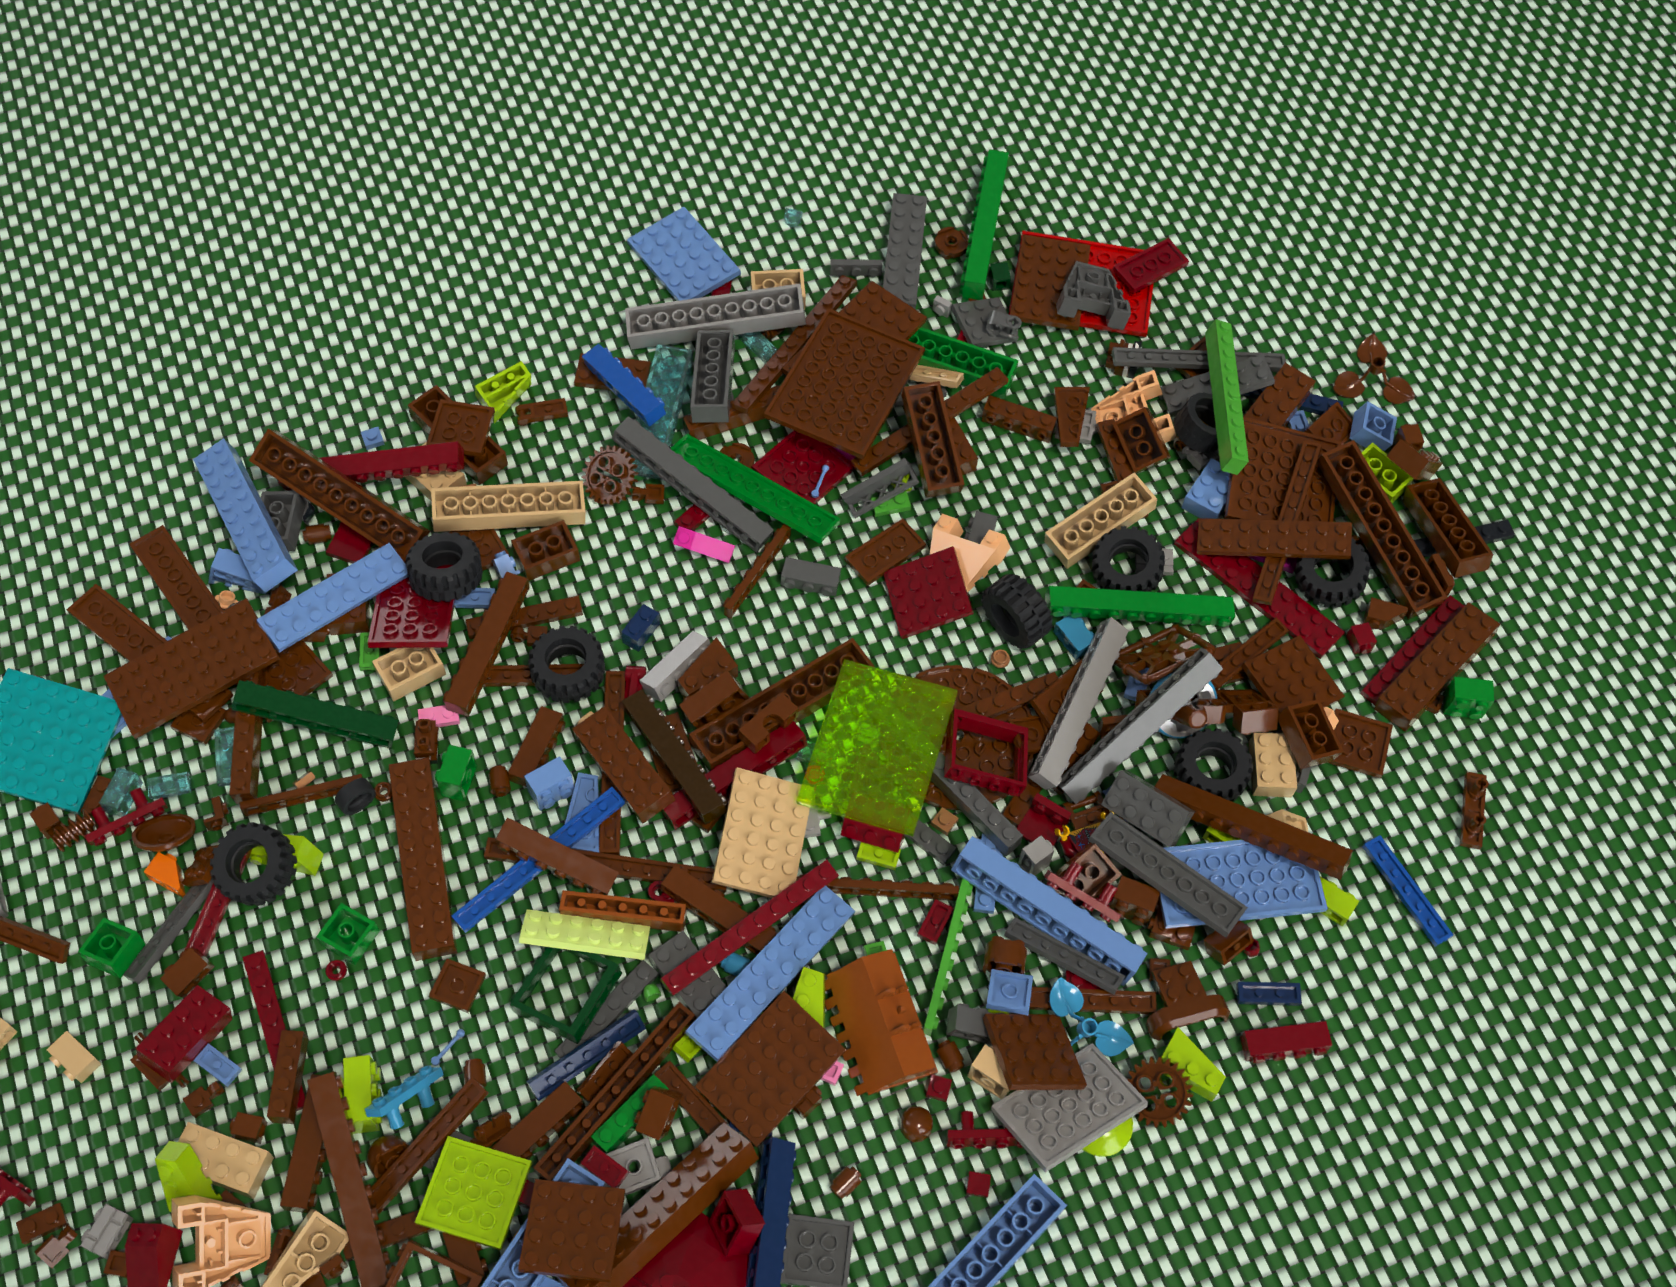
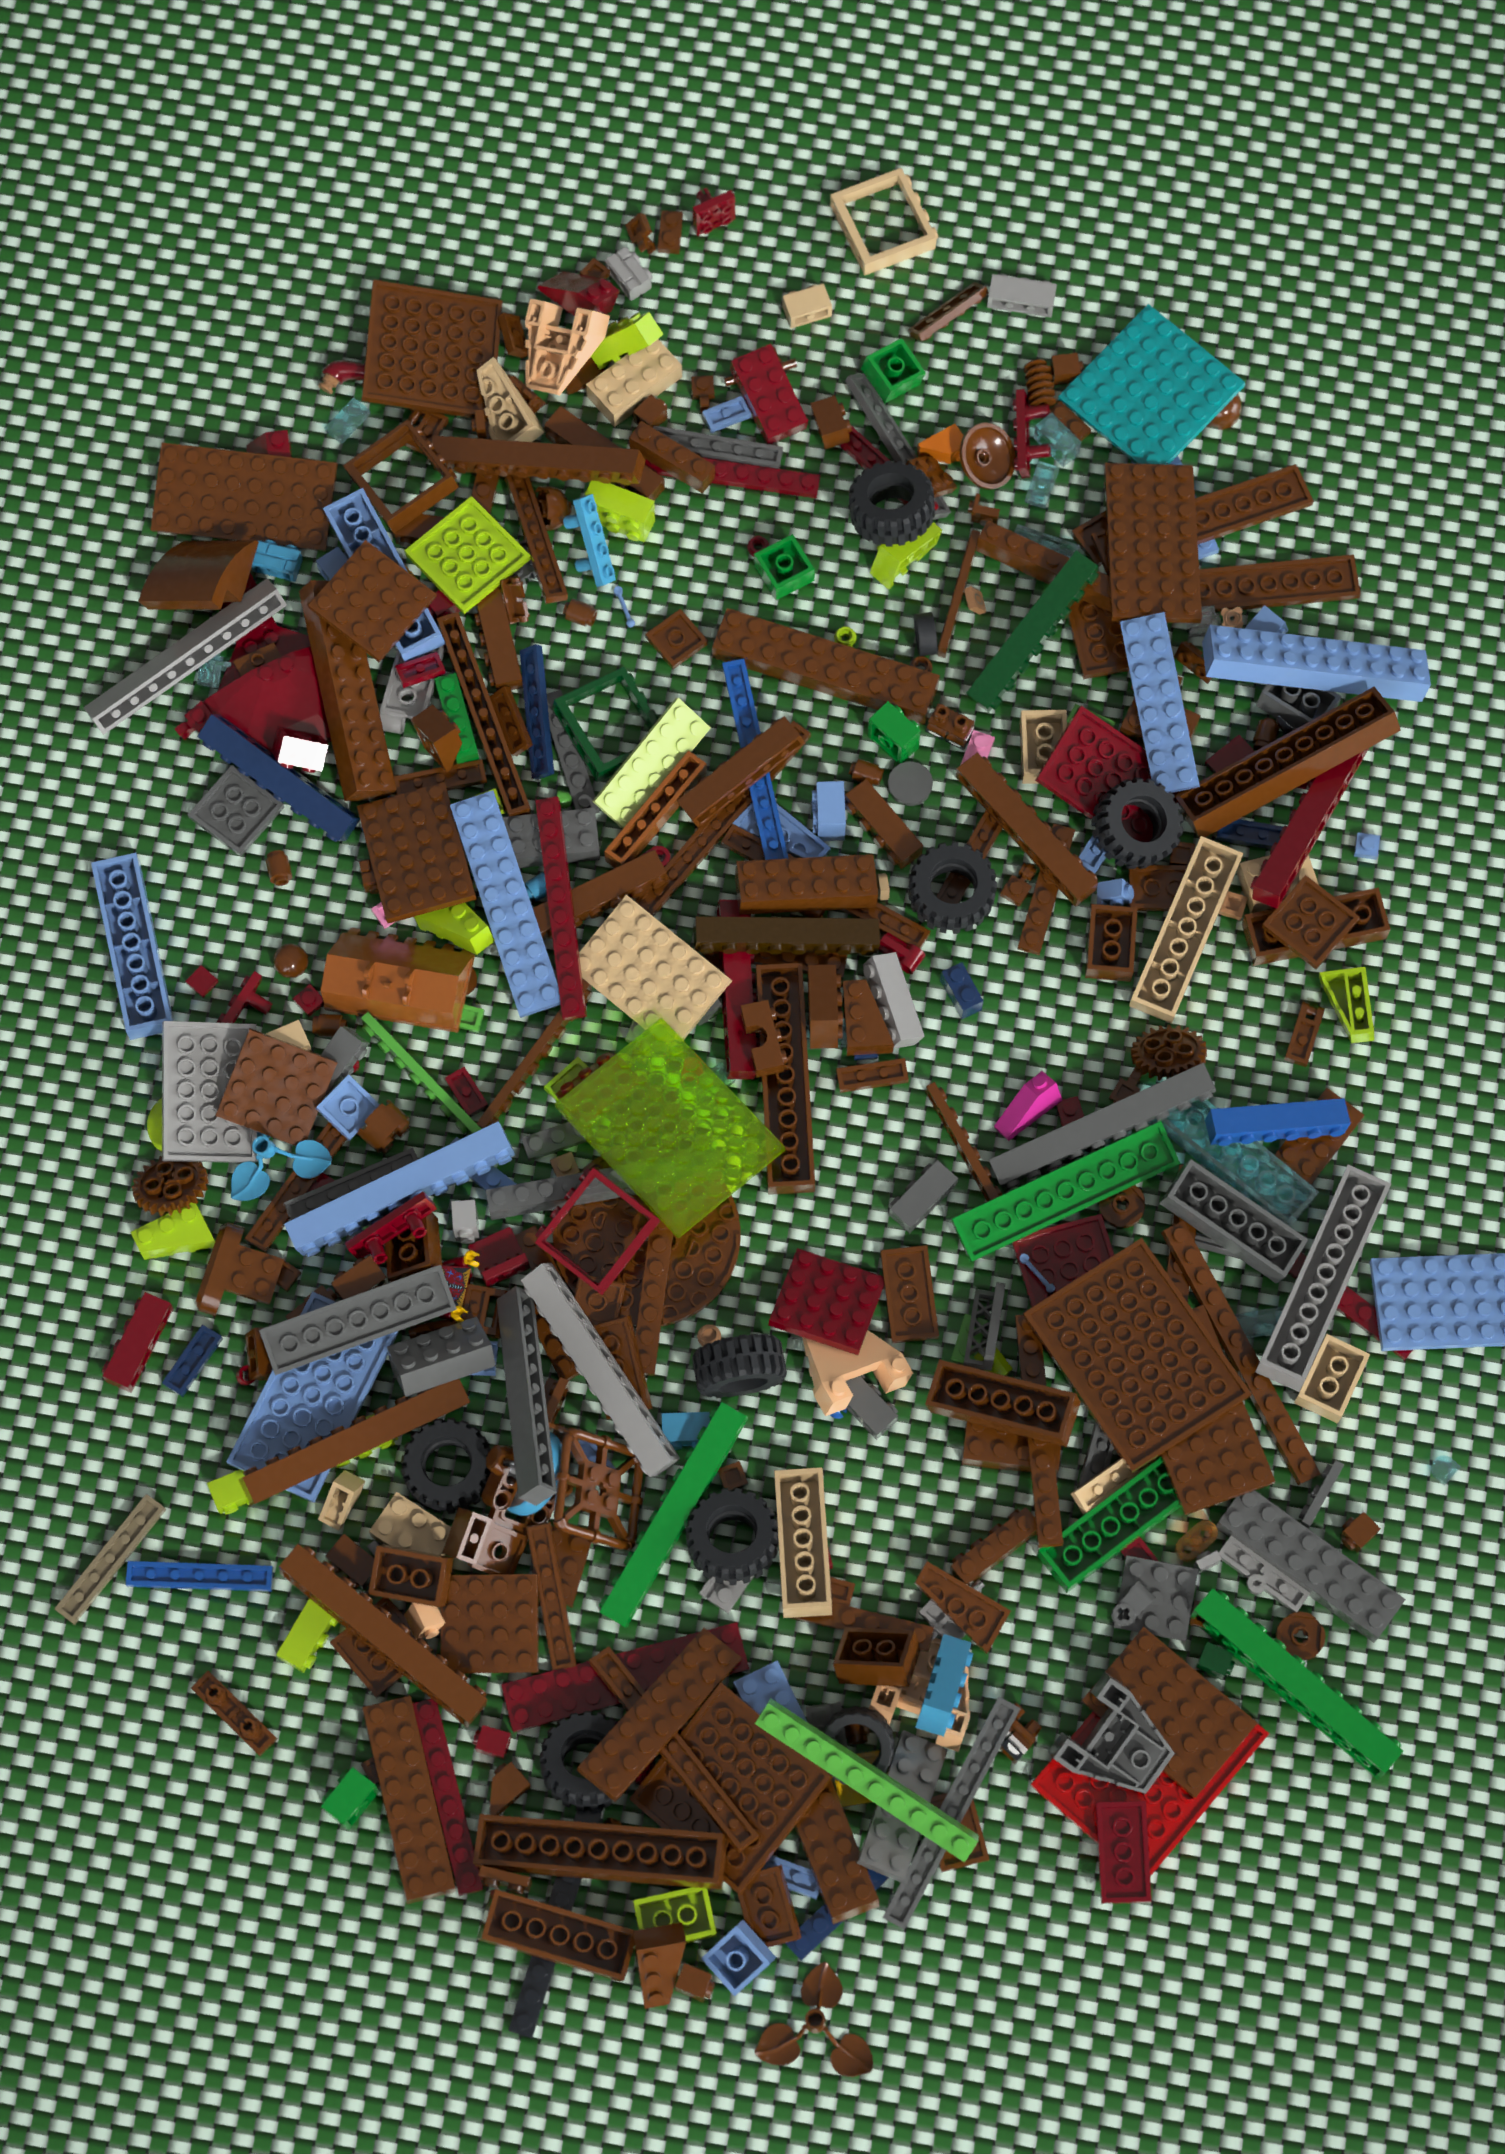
camera: 125 degrees right, 10 degrees up
none -> dark tan plate [55,1494,166,1625]
none -> lime brick [276,1598,338,1673]
none -> reddish brown brick [279,1544,488,1728]
none -> reddish brown brick [325,1534,374,1590]
none -> dark grey plate [653,425,783,469]
none -> lime plate [834,627,856,647]
none -> reddish brown plate [836,1058,909,1093]
none -> dark grey tile [888,761,933,806]
none -> dark azure wedge [915,1634,973,1737]
none -> clear orange plate [1175,1520,1218,1562]
none -> dark blue plate [1216,819,1283,849]
none -> light grey hinge [1219,1536,1310,1613]
none -> reddish brown brick [1340,1511,1381,1553]

